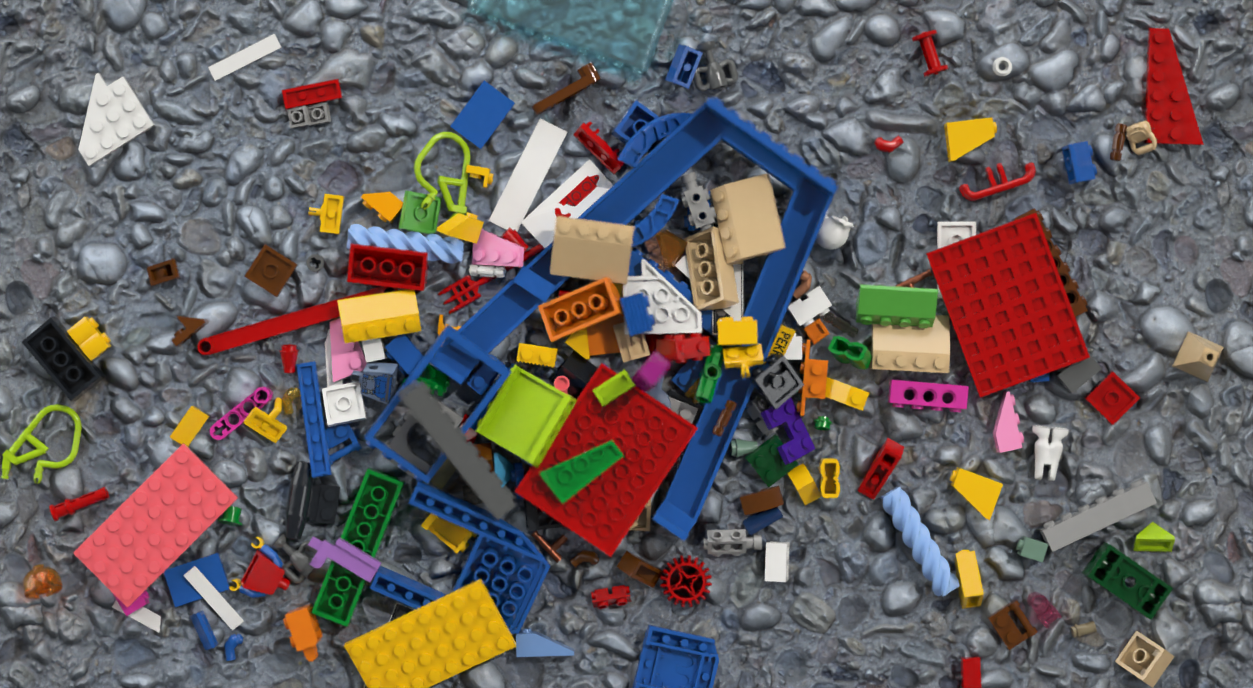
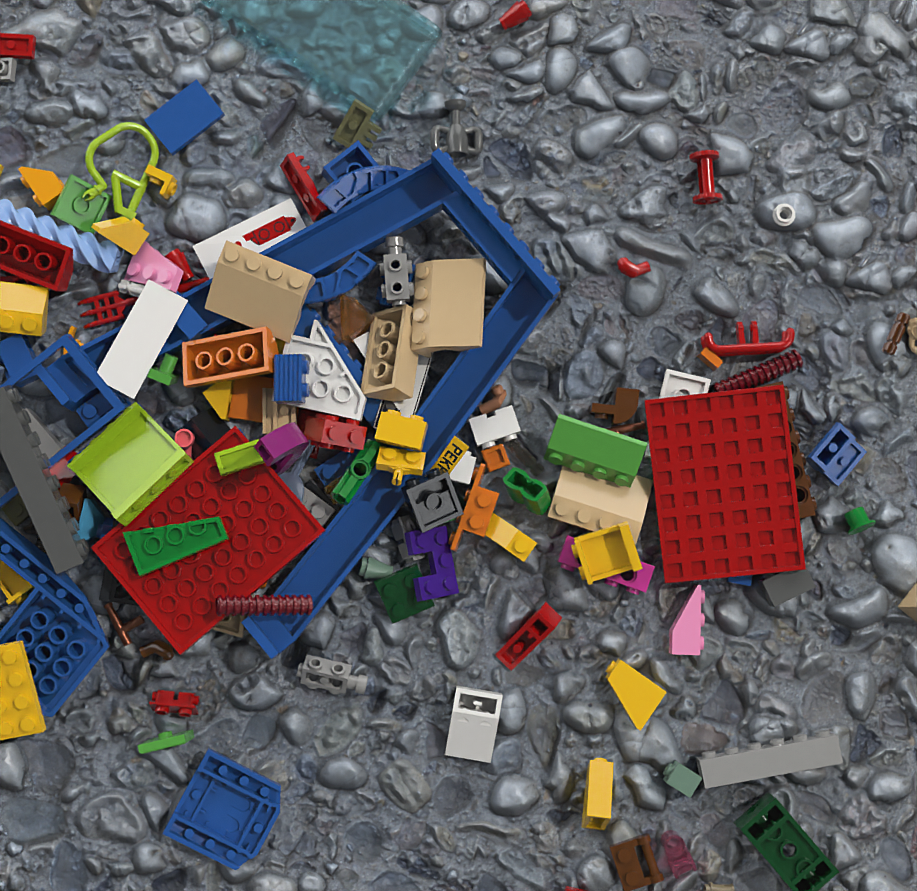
camera: 15 degrees right, 5 degrees down
green piece [401,364,450,396] -> none
white sticker [489,118,567,231] -> none
medium blue slope [516,628,575,657] -> none
yellow brick [517,343,558,368] -> none
reddish brown beam [532,62,601,115] -> none
reddish brown slope [617,550,663,588] -> none
red gear [660,555,712,607] -> none
blue brick [665,44,703,89] -> none
reddish brown axle [712,400,737,437] -> none
reddish brown slope [739,486,784,515] -> none
dark blue slope [743,507,783,535] -> none
white hinge [765,542,789,582] -> none
yellow slope [787,463,822,505] -> none
green plate [813,416,832,431] -> none
white hair [816,211,854,250] -> none
yellow brick [819,458,840,498] -> none
light blue piece [879,486,960,597] -> none
yellow slope [944,117,997,162] -> none
white piece [1032,425,1069,481] -> none
blue slope [1061,141,1097,185] -> none
red plate [1085,371,1140,425] -> none
lime slope [1133,522,1175,552] -> none
none -> white sticker [97,280,188,399]
none -> bright green plate [138,729,195,754]
none -> bright green tile [147,353,180,386]
none -> dark red piece [216,594,313,616]
none -> olive hinge [333,99,382,149]
none -> white slope [445,686,503,763]
none -> yellow panel [571,521,643,585]
none -> reddish brown brick [589,387,640,426]
none -> orange tile [697,347,723,371]
none -> dark red piece [713,349,803,392]
none -> blue brick [806,422,867,486]
none -> green piece [844,507,876,535]

